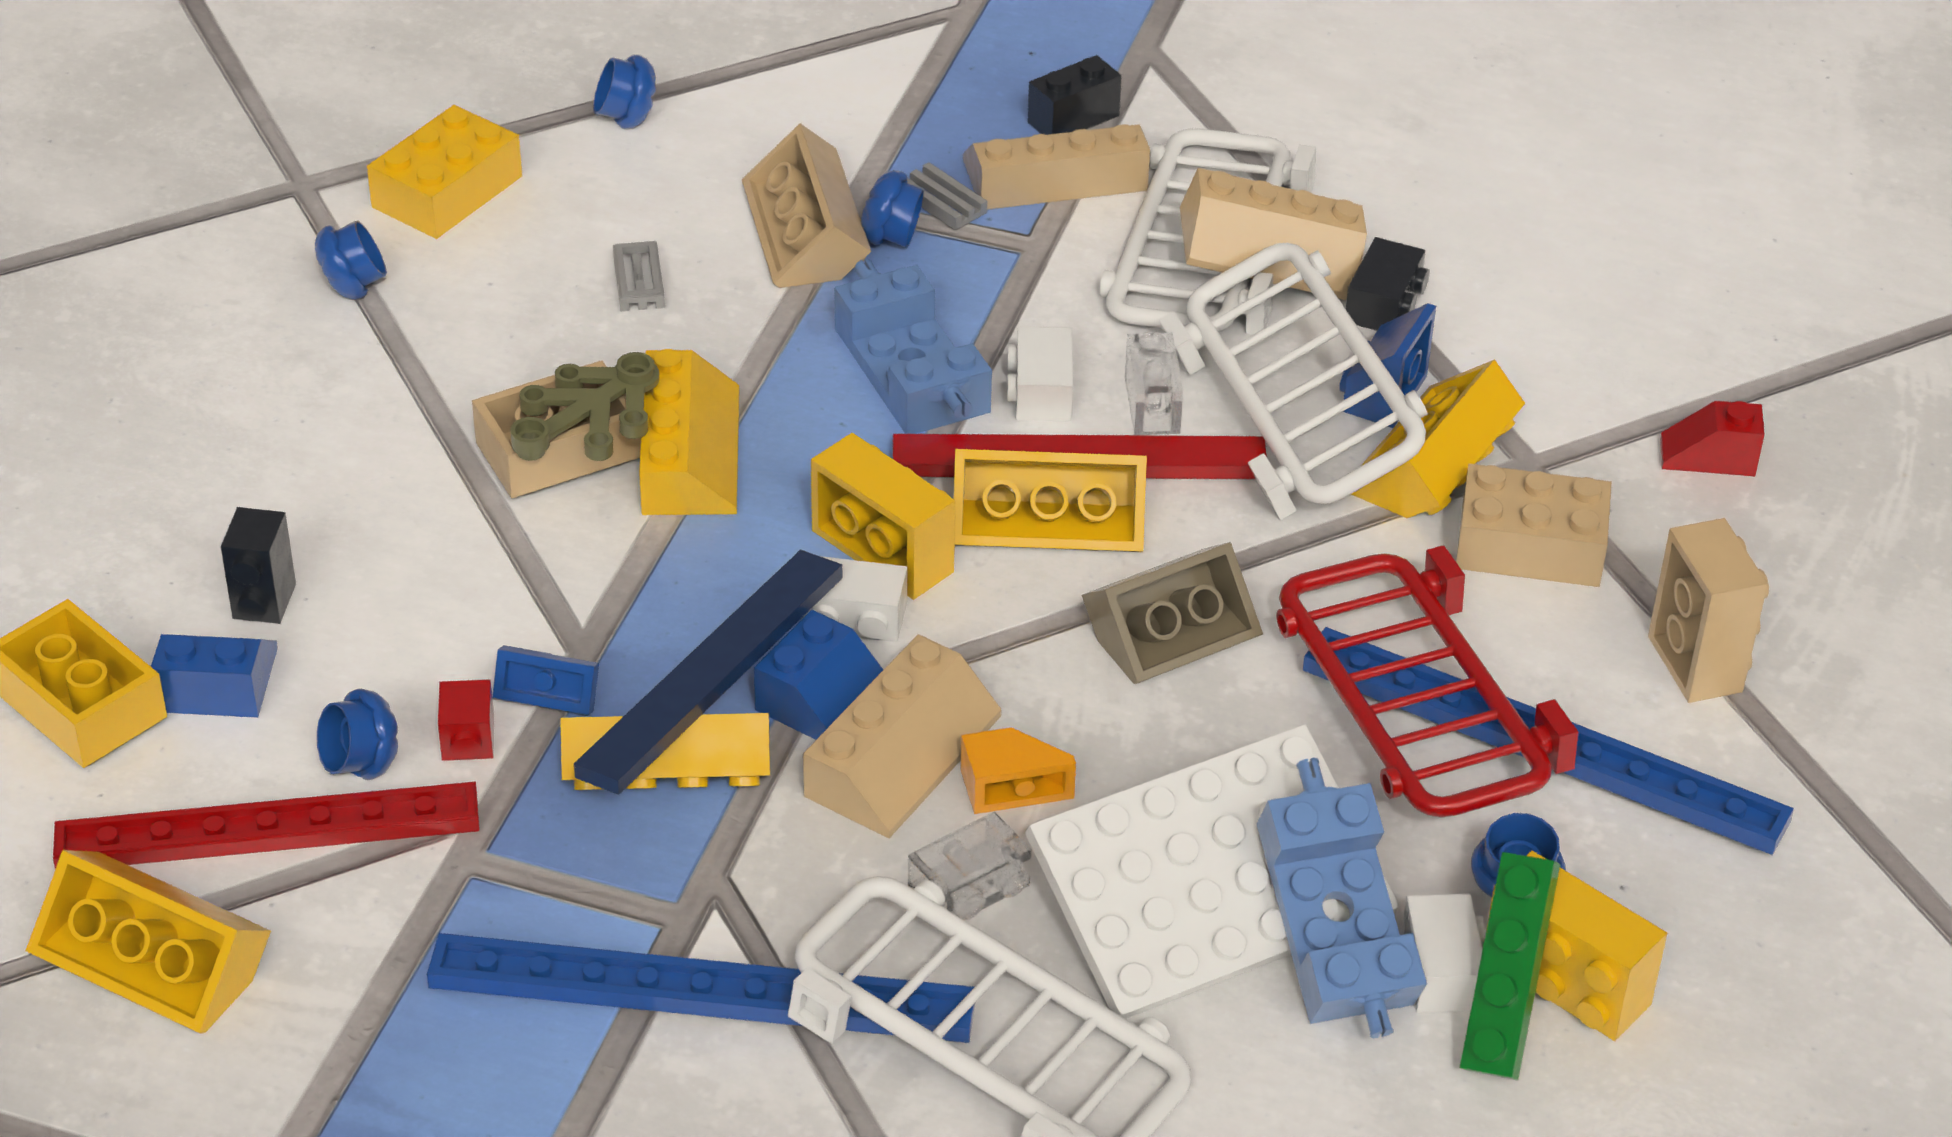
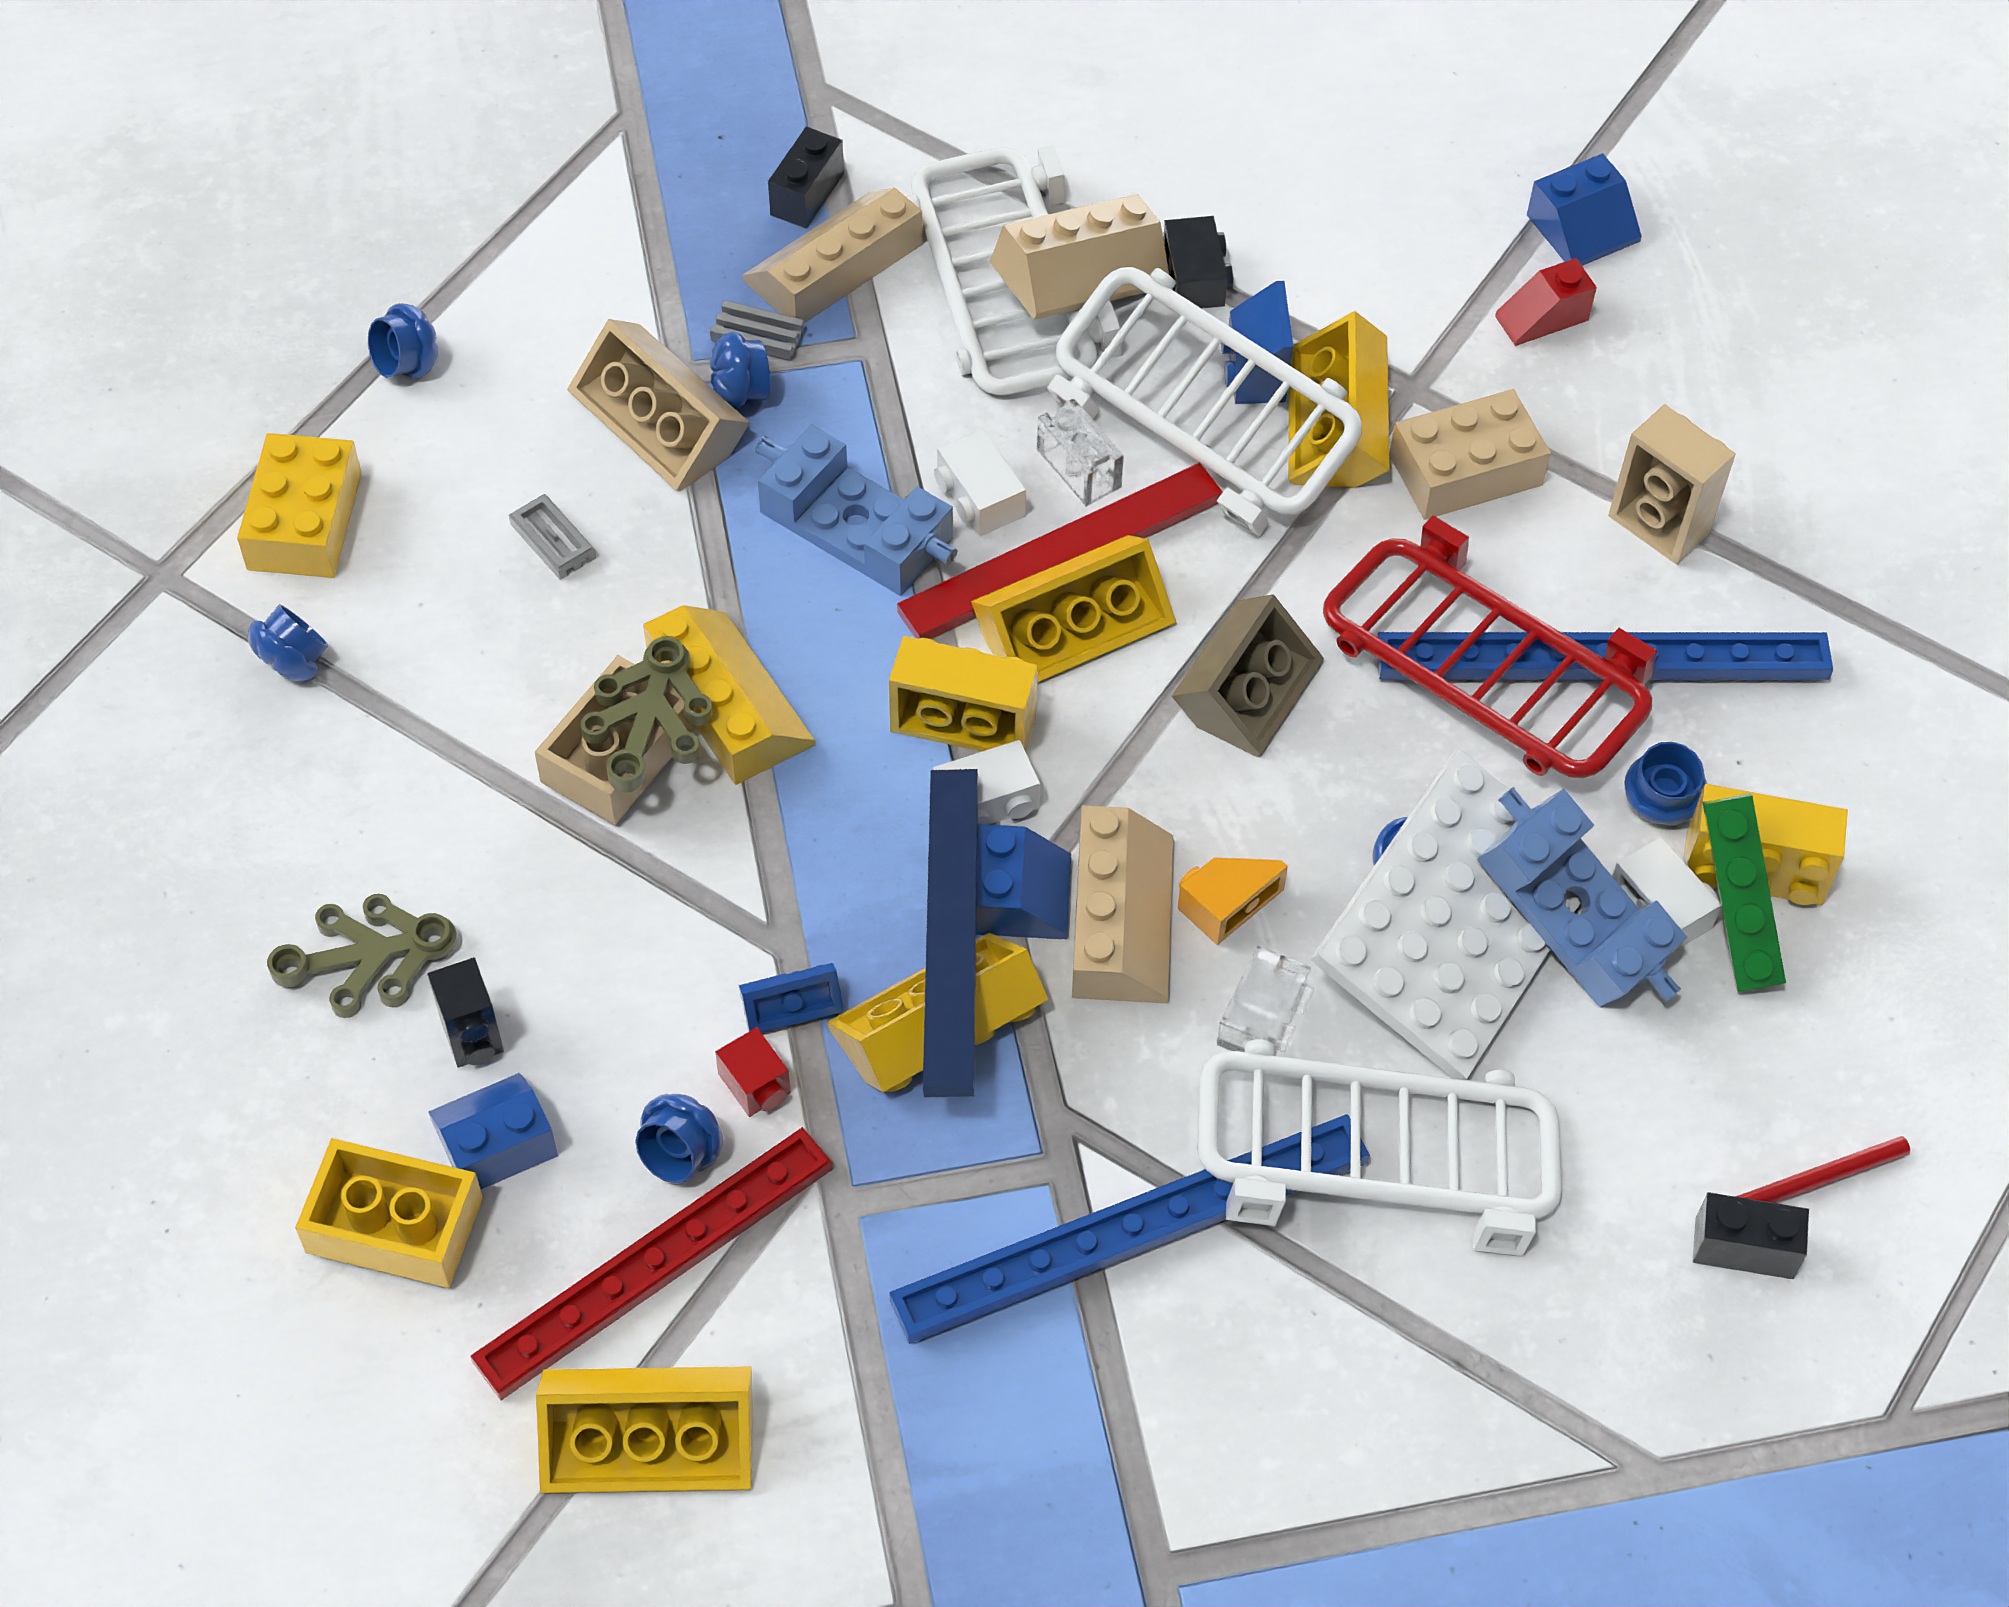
camera: 30 degrees left, 15 degrees up
none -> olive plant [267,894,457,1018]
none -> blue slope [1527,153,1642,266]

